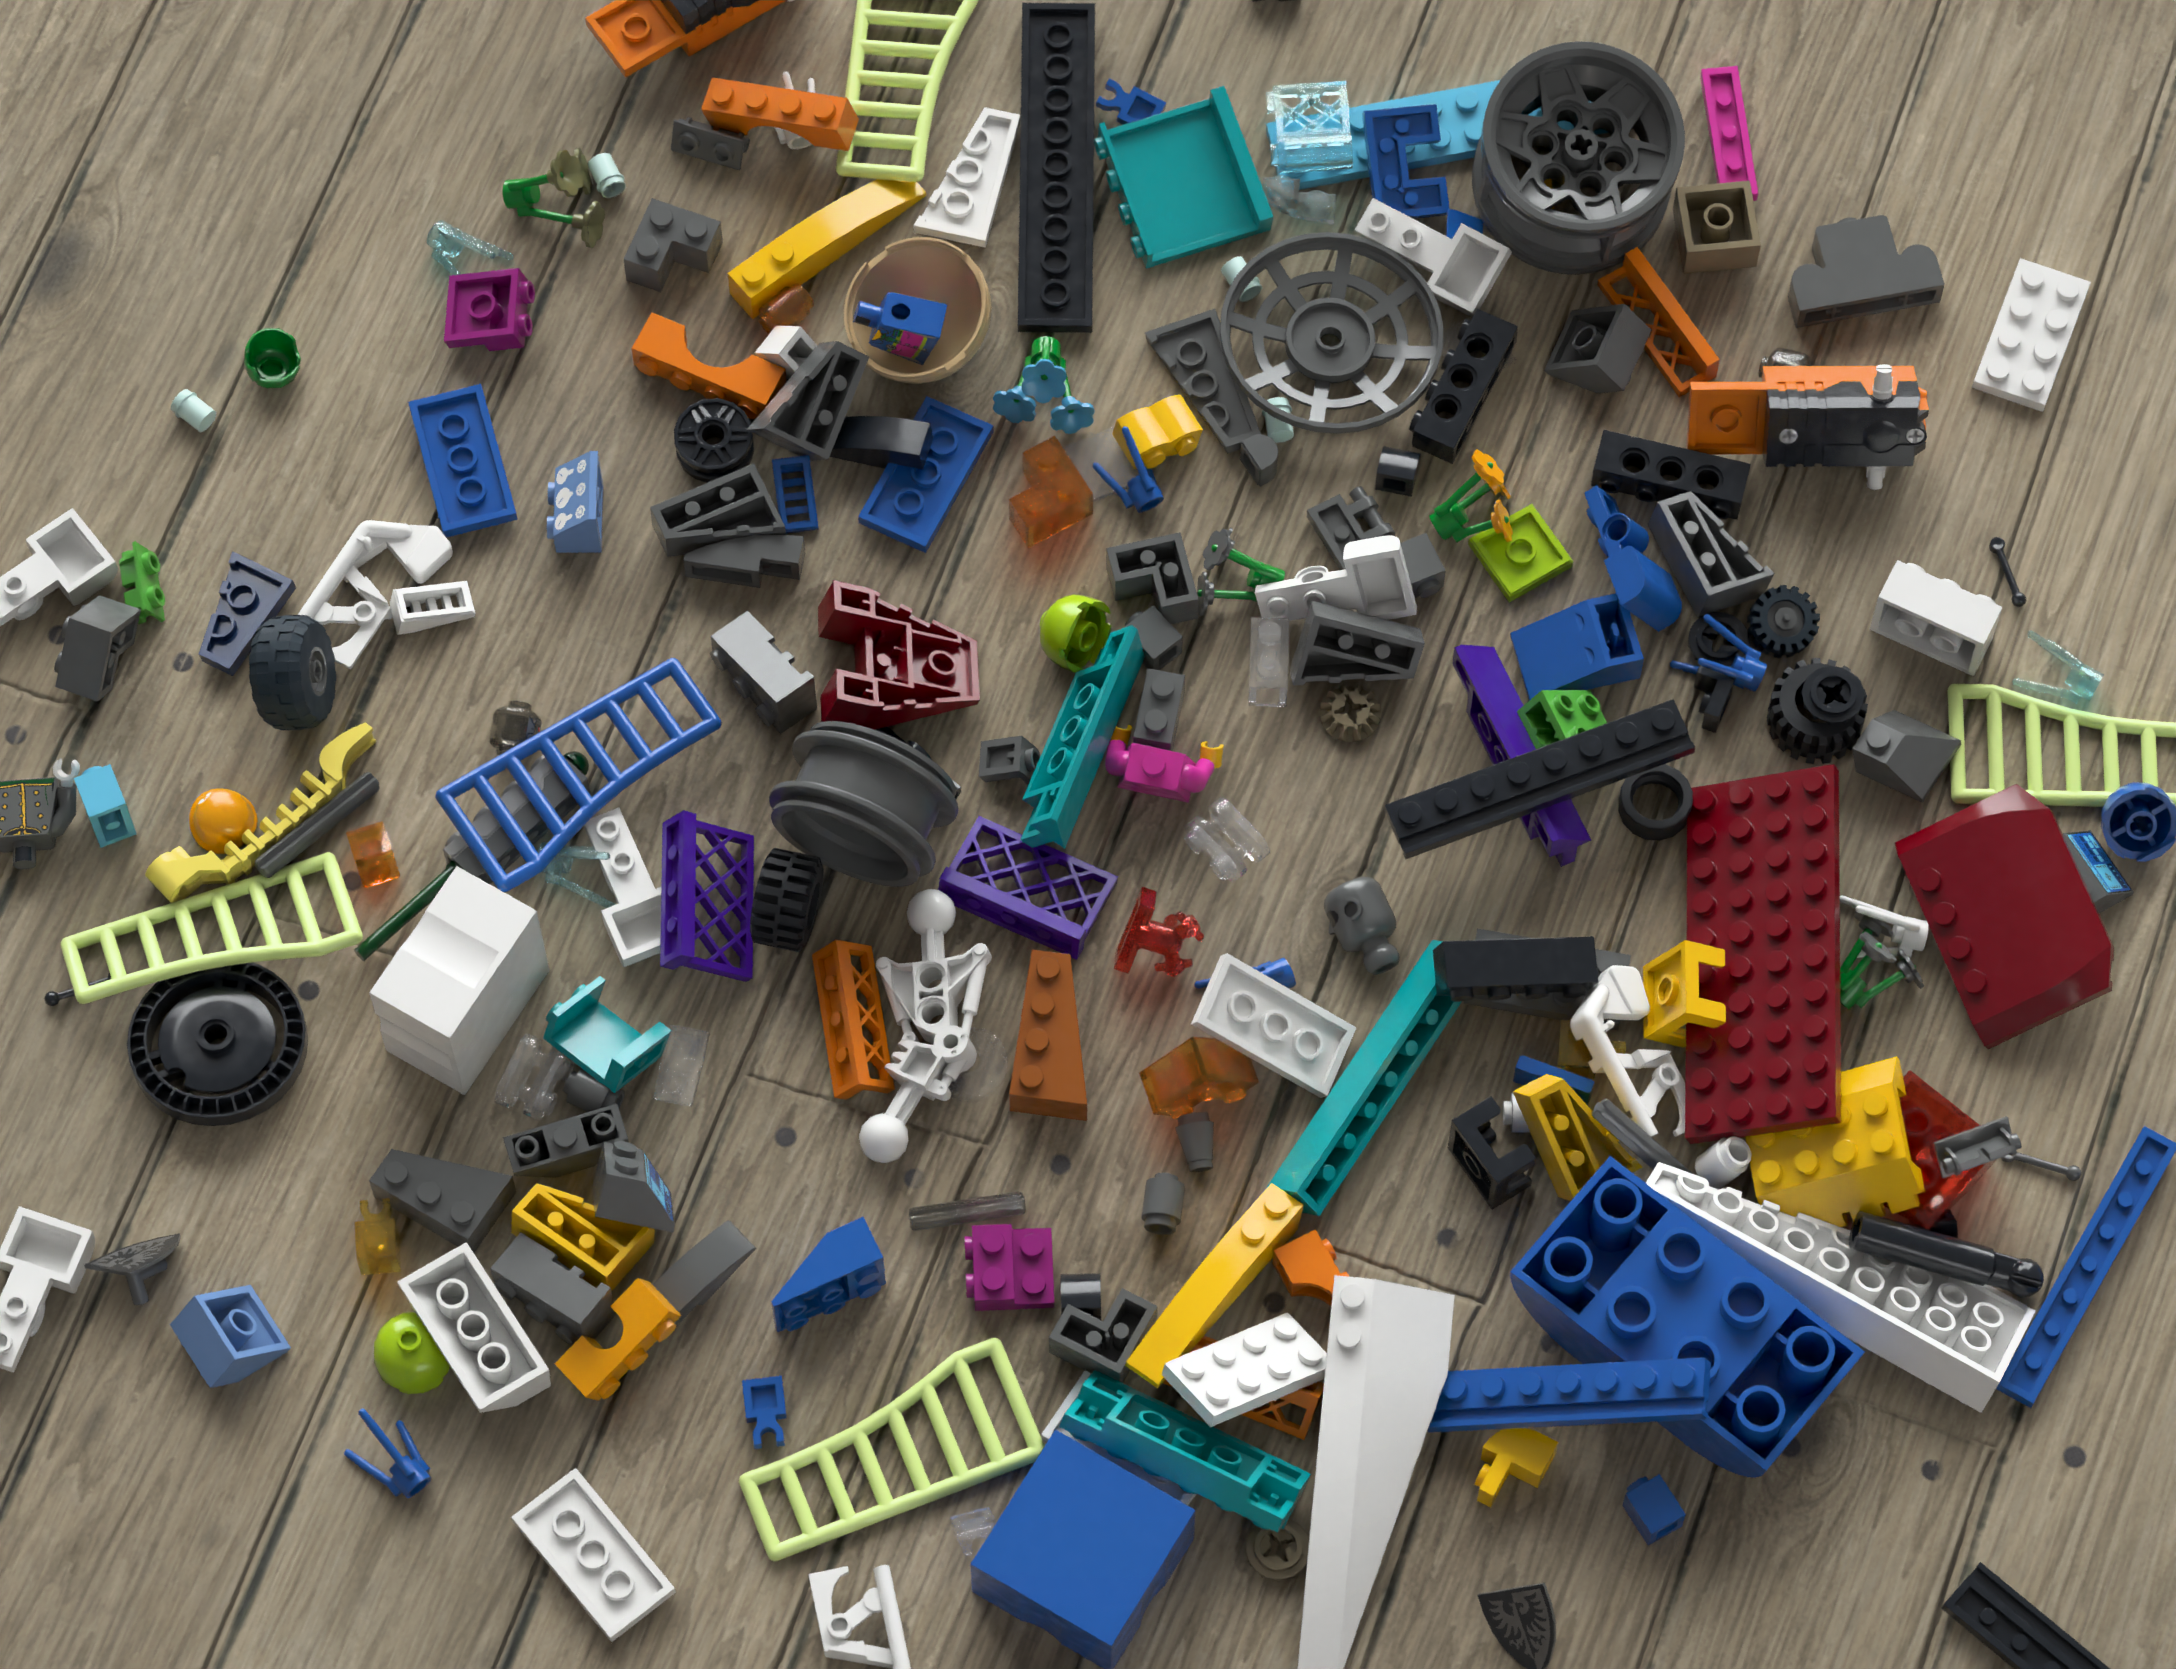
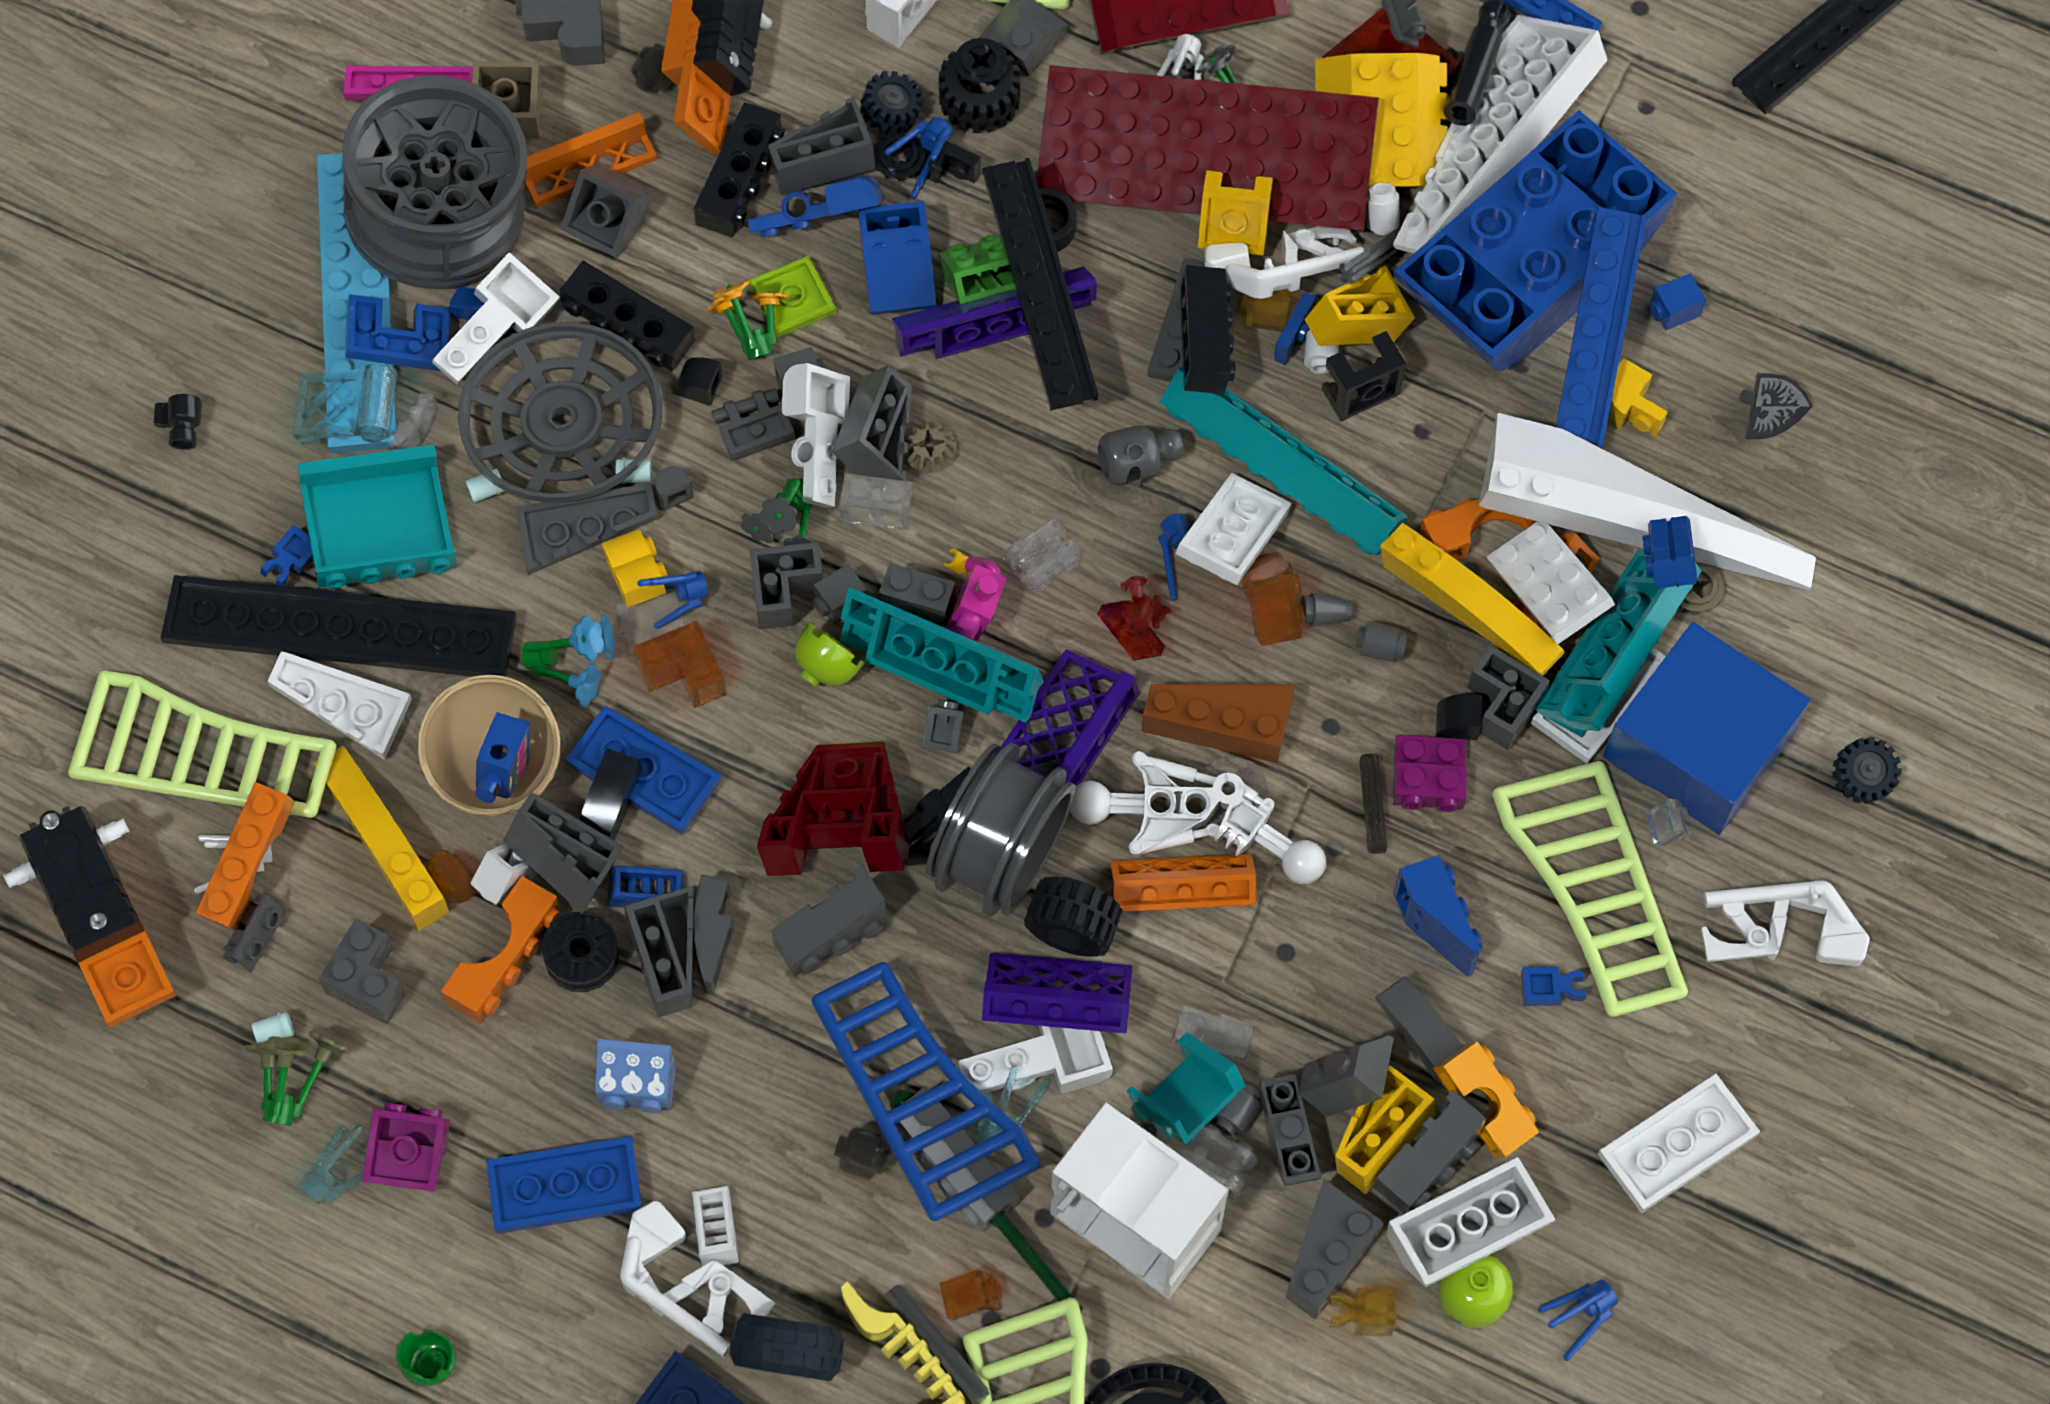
camera: 85 degrees left, 0 degrees up
none -> blue brick [1642,515,1698,589]

